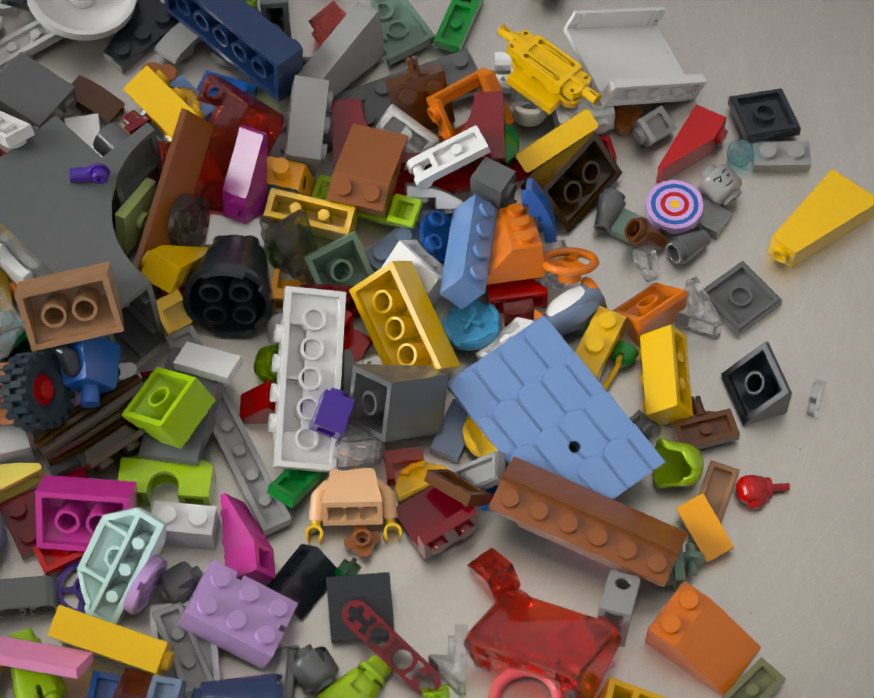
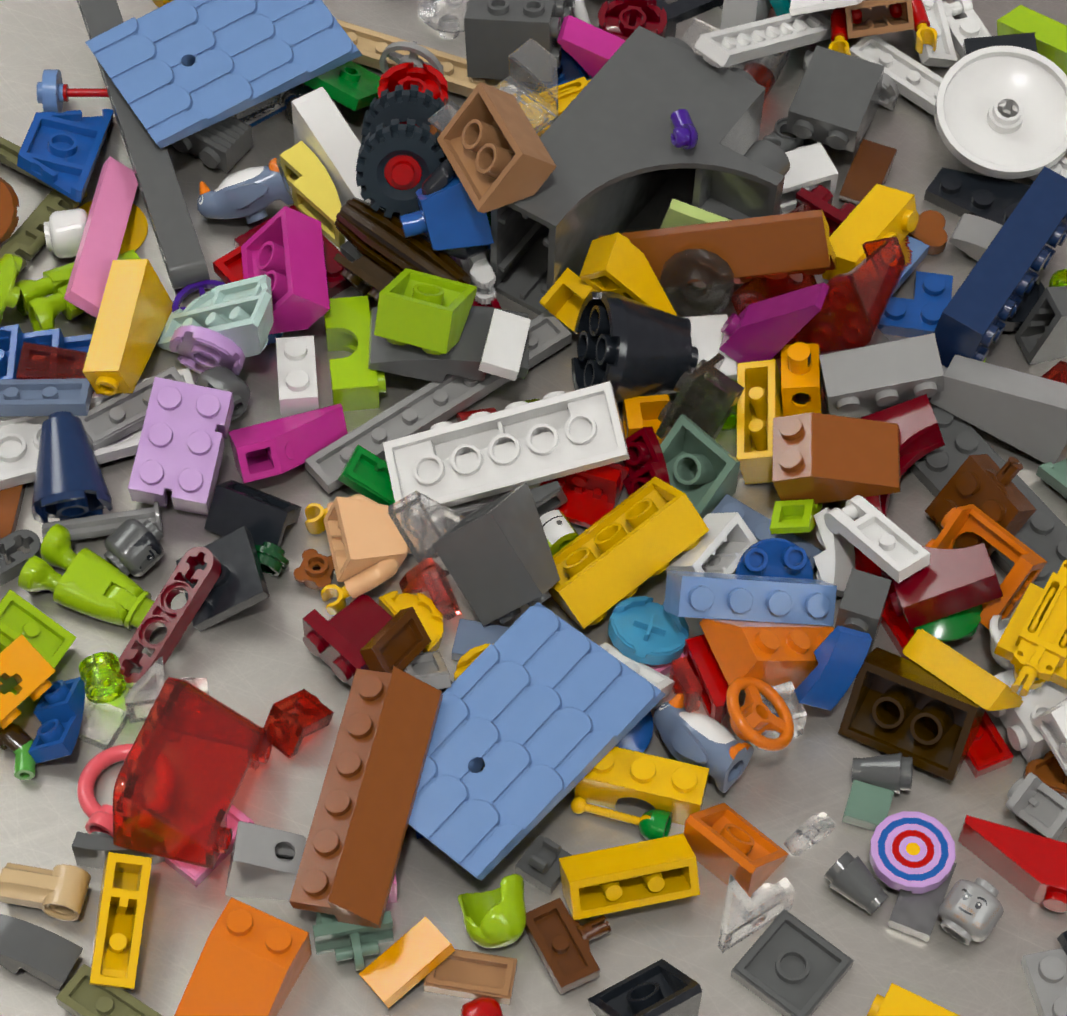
camera: 75 degrees right, 5 degrees down
dark purple brick [309,388,355,440] -> none
white brick [376,104,439,153] -> none
reddish brown cone [624,217,667,250] -> none
clear light blue plate [727,139,754,167] -> none

